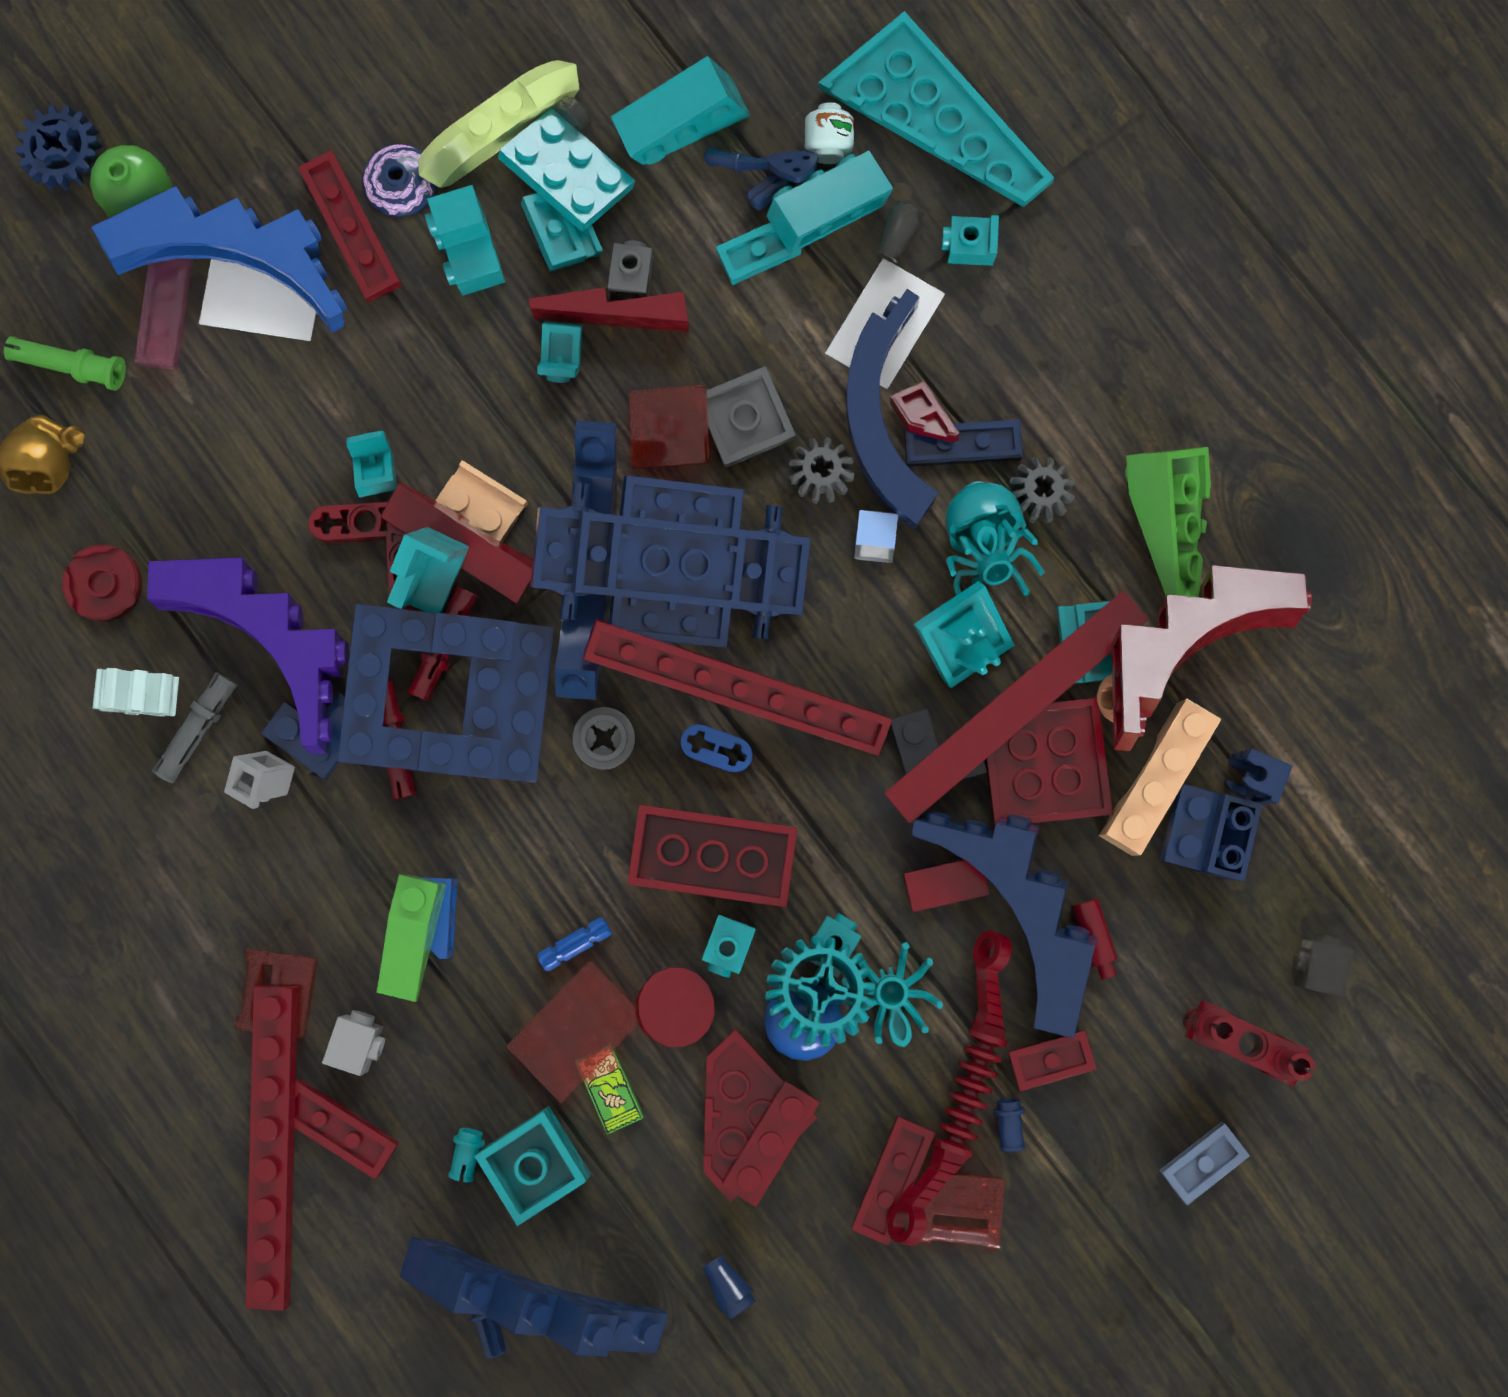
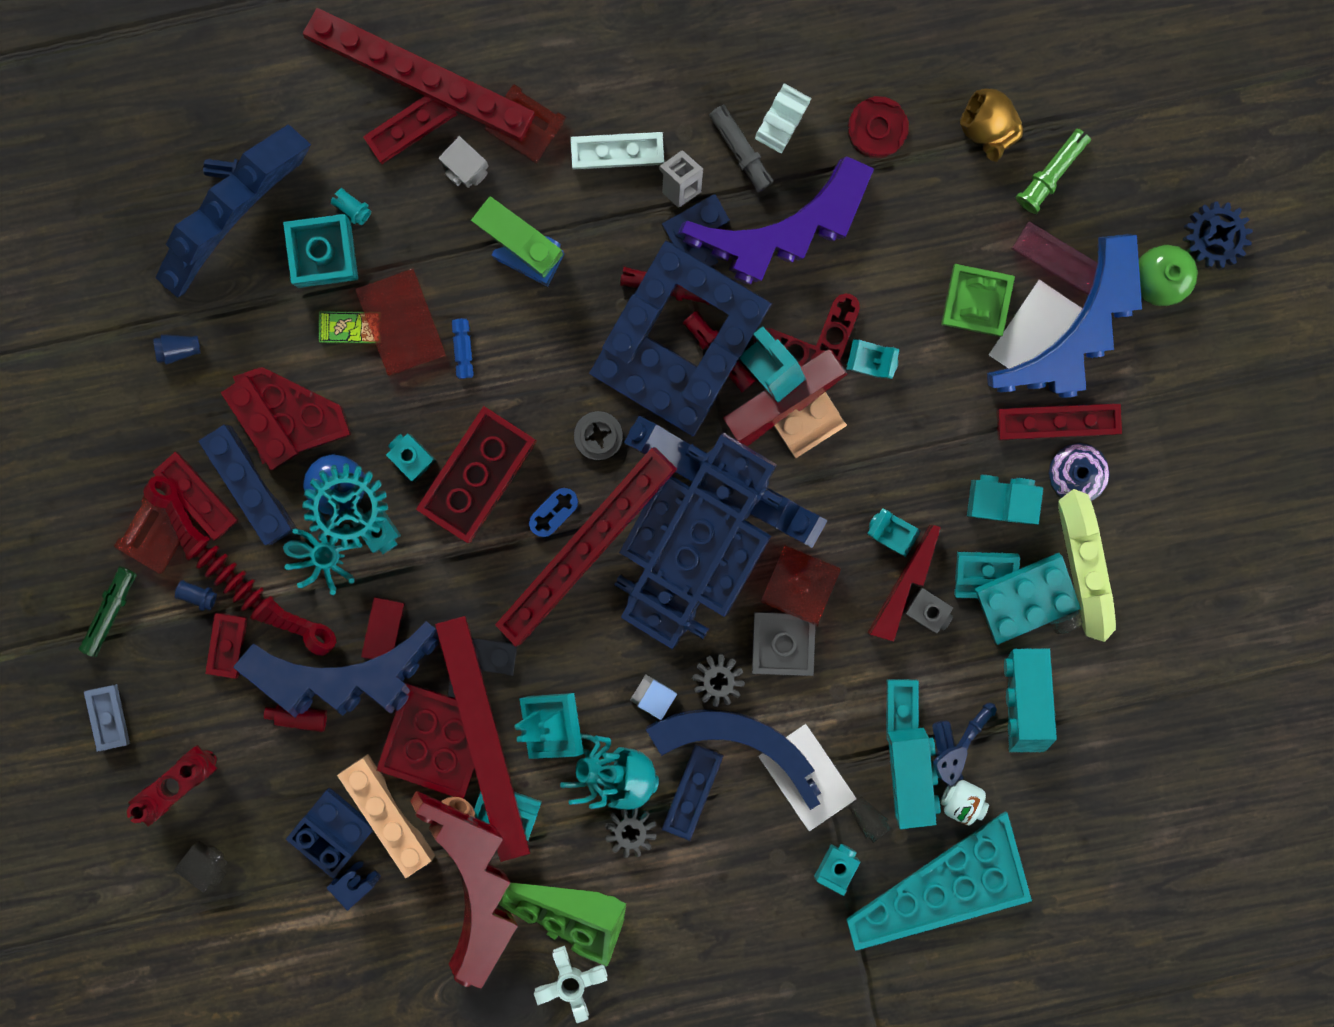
camera: 105 degrees right, 5 degrees up
dark red tile [635,968,714,1047] -> none
tile [890,381,959,443] -> none
none -> dark green pin [79,566,137,657]
none -> dark blue arch [198,424,297,546]
none -> light aqua pin [534,946,608,1023]
none -> light aqua plate [571,132,664,170]
none -> bright green plate [941,264,1015,337]

